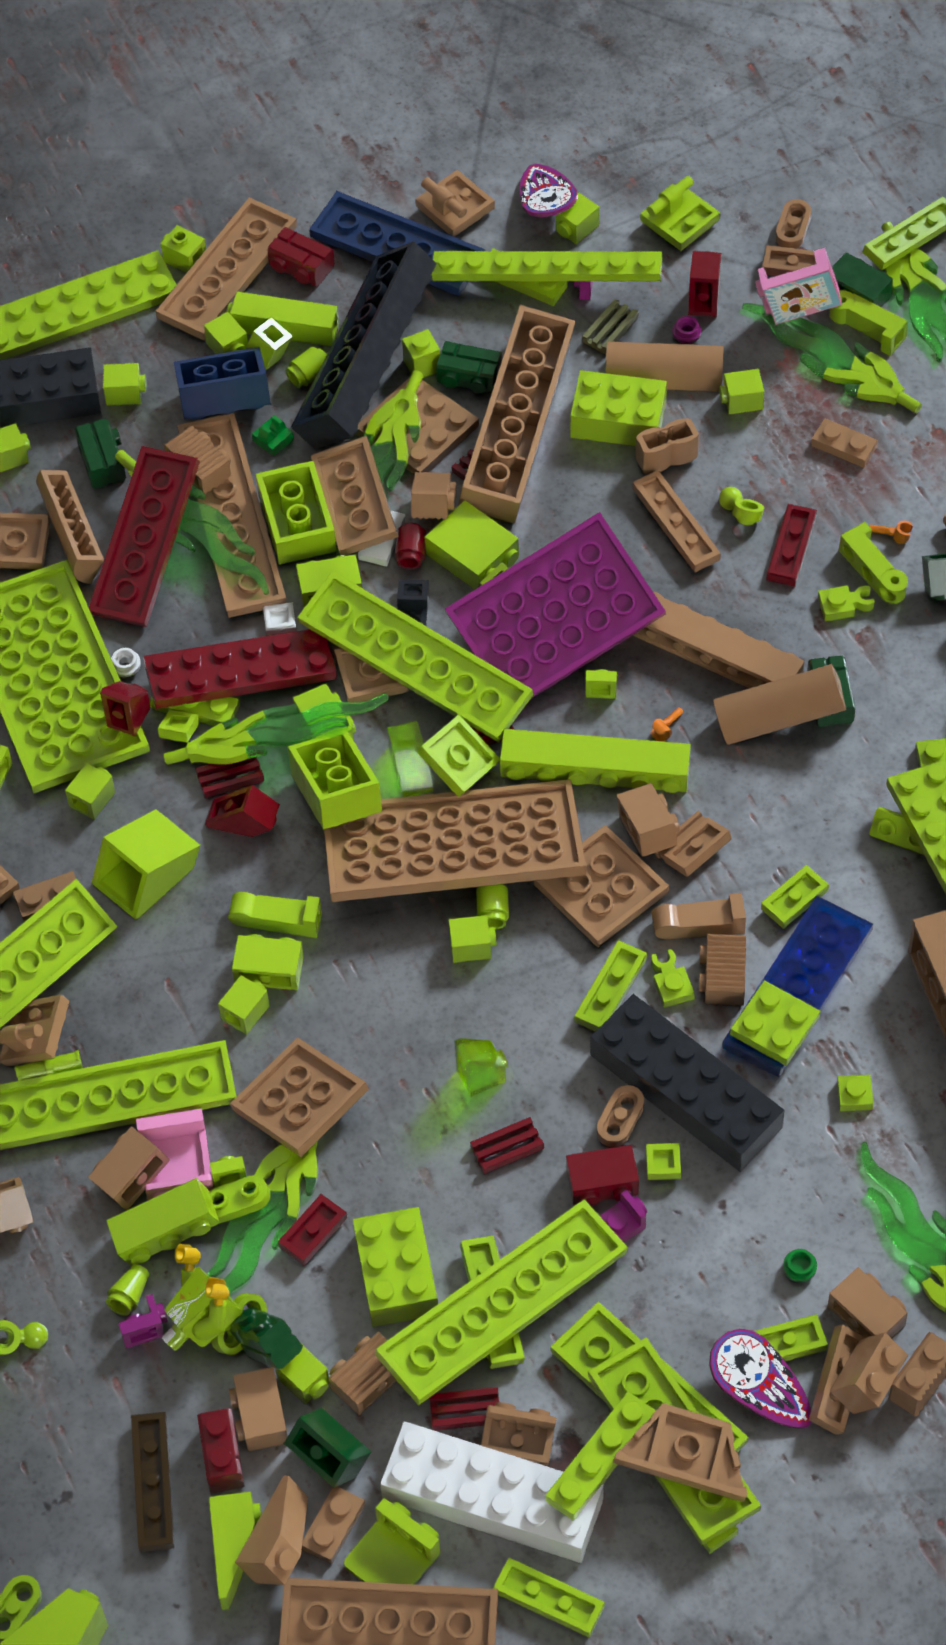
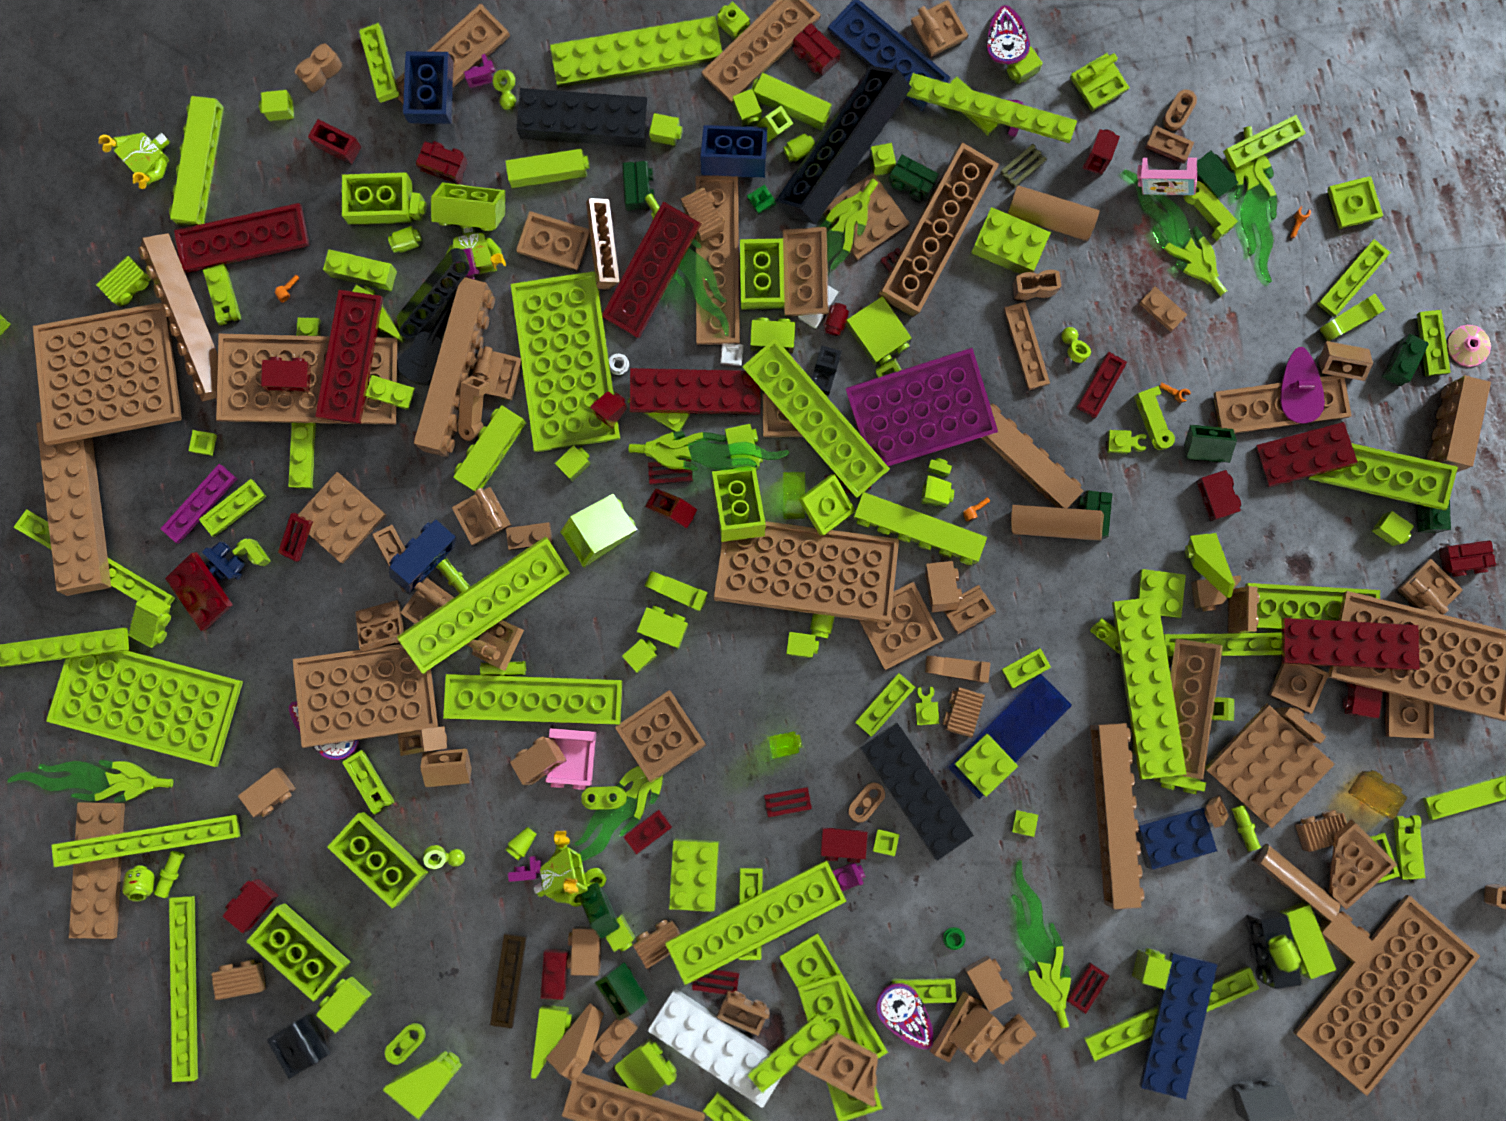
camera: 15 degrees right, 25 degrees up
lime brick [106,1178,220,1265] -> none
lime plate [158,710,199,743] -> none
lime plate [210,1156,246,1187] -> none
medium nougat brick [411,472,457,520] -> none
magenta plate [672,316,701,344] -> none
lime brick [719,369,764,414] -> none
none -> lime slope [921,476,954,507]

